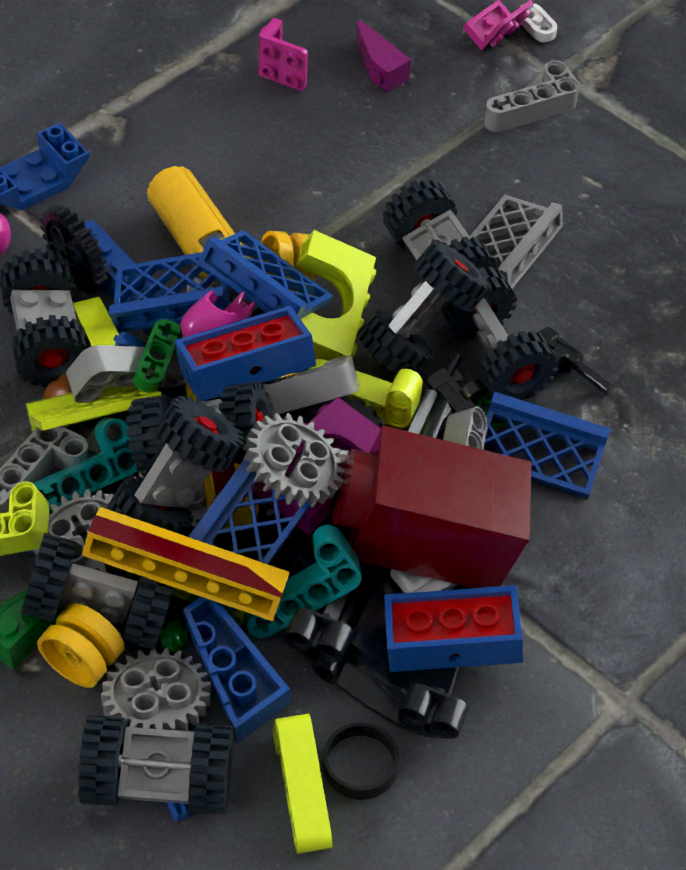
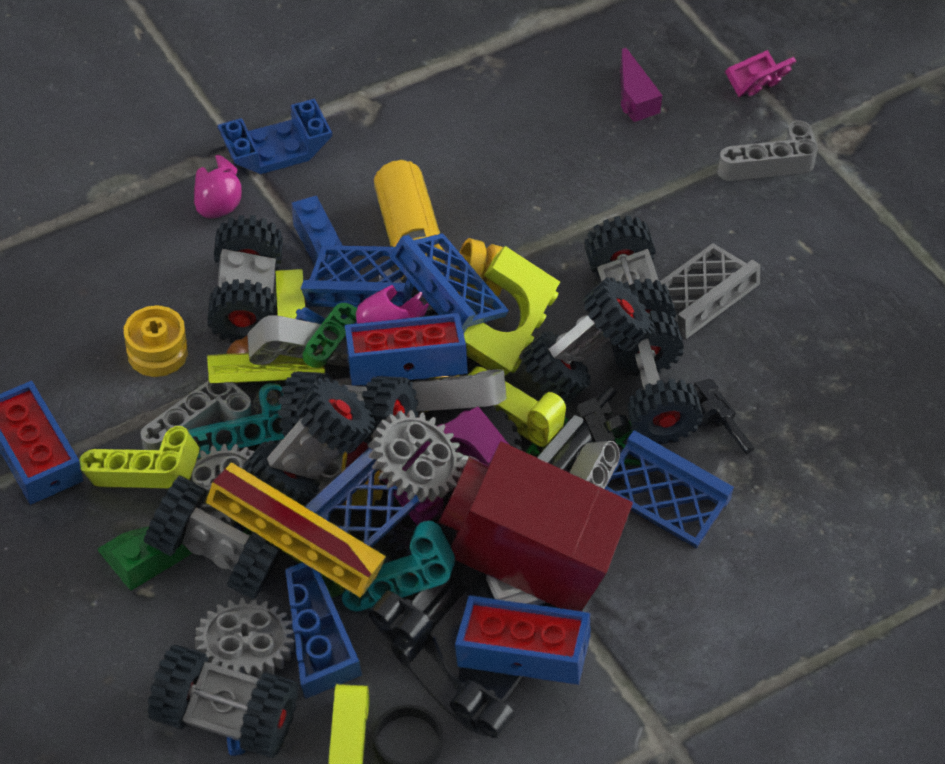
camera: 15 degrees right, 0 degrees up
yellow wheel [37,603,125,688] -> none
black gear [40,204,109,293] -> none
green plate [160,620,189,653] -> none
dark pink bracket [259,18,308,91] -> none
white plate [520,4,557,42] -> none

